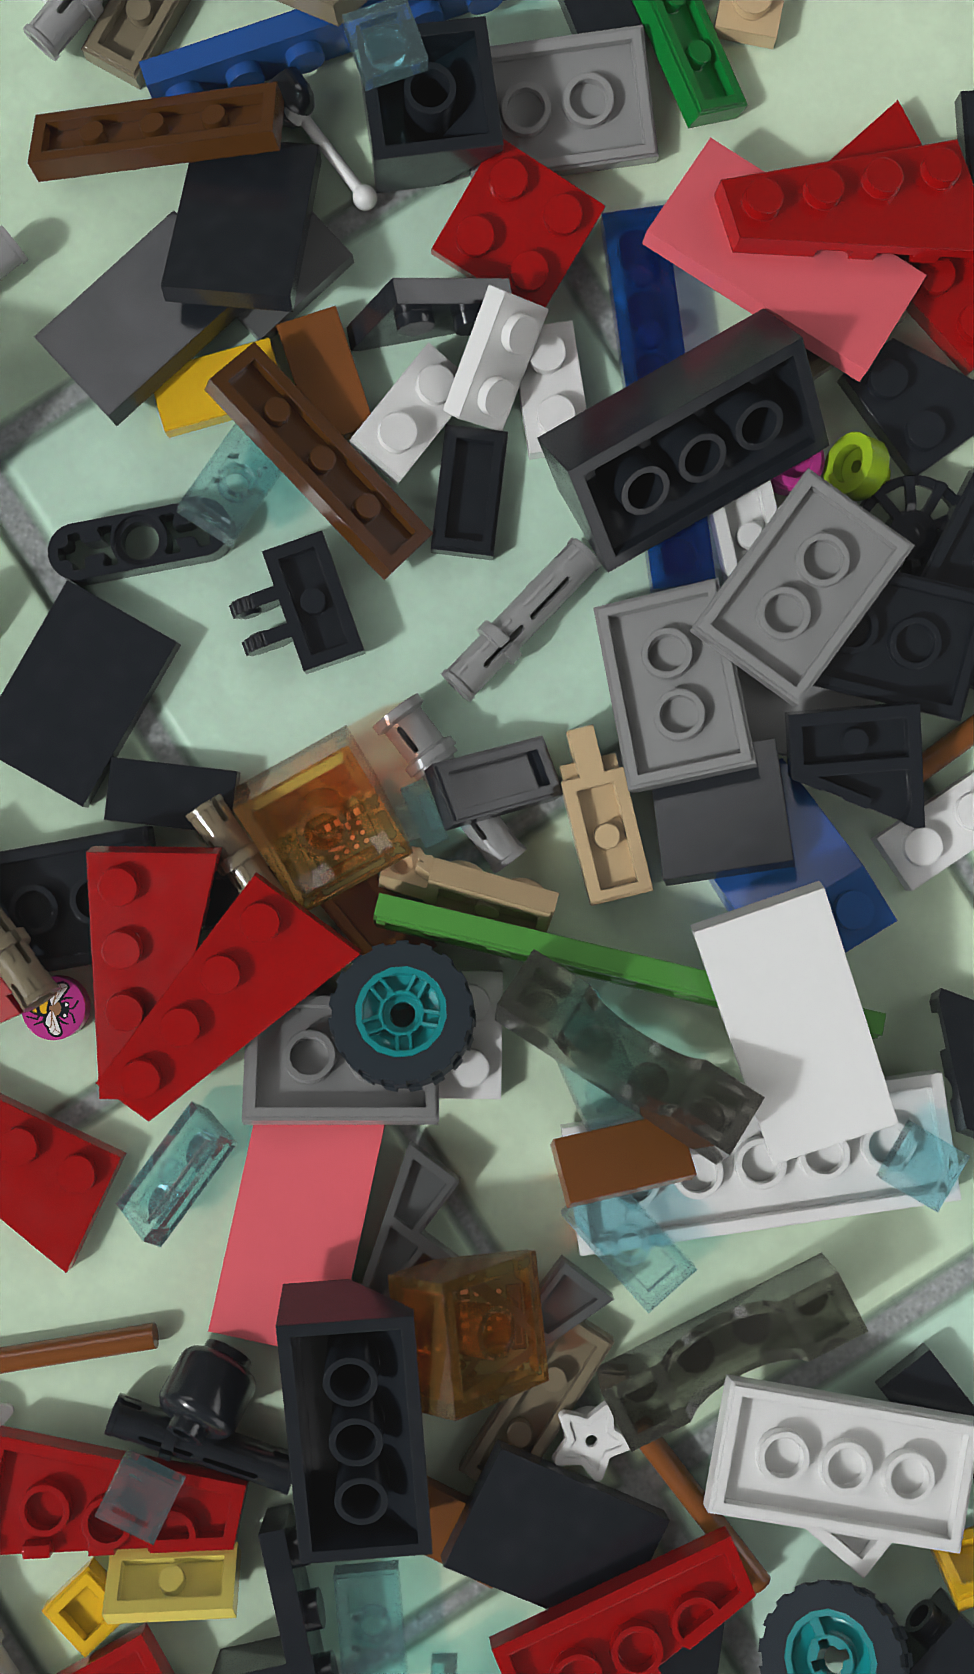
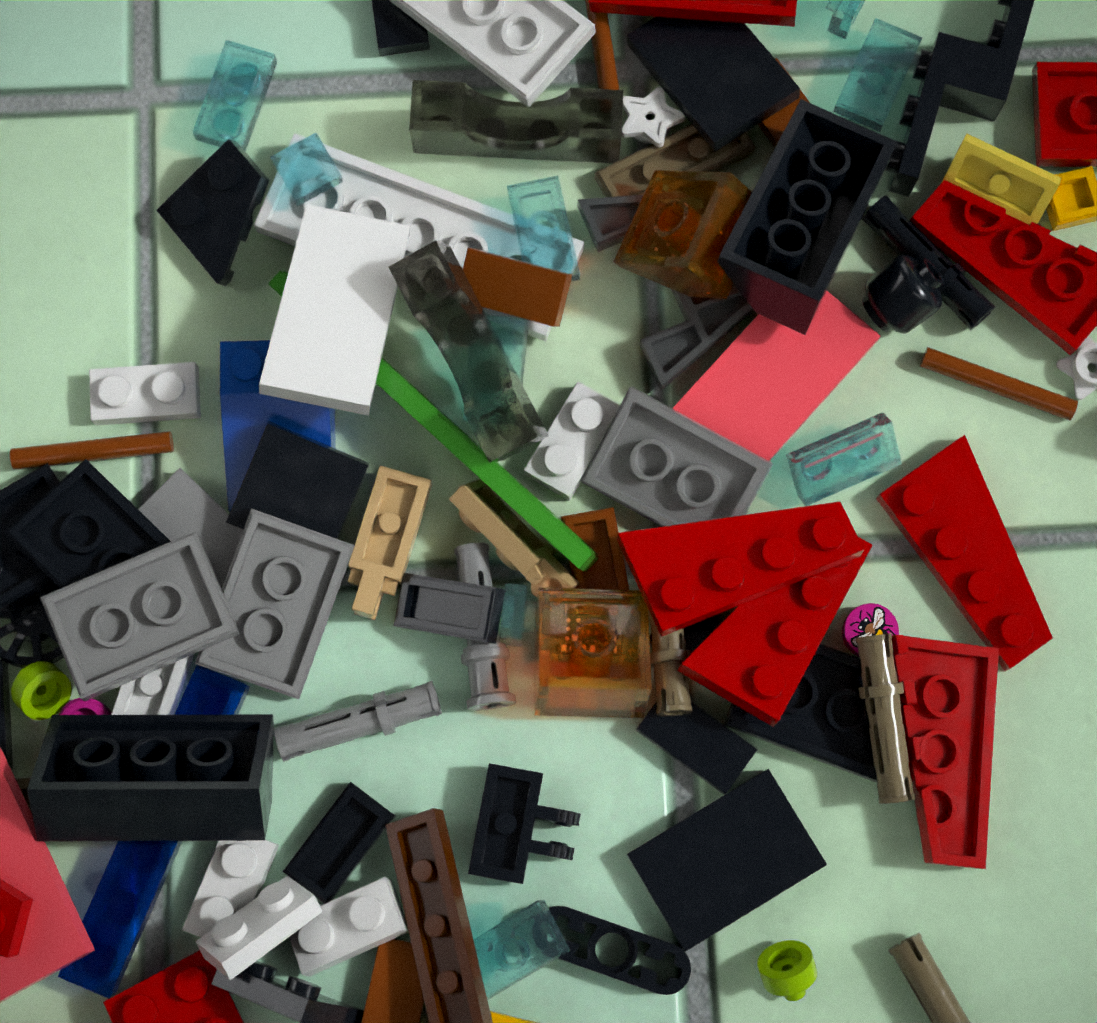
camera: 150 degrees left, 10 degrees down
clear light blue tile [94,1449,186,1545] -> none
black wheel [328,940,476,1092] -> none
black wing [785,701,925,828] -> none

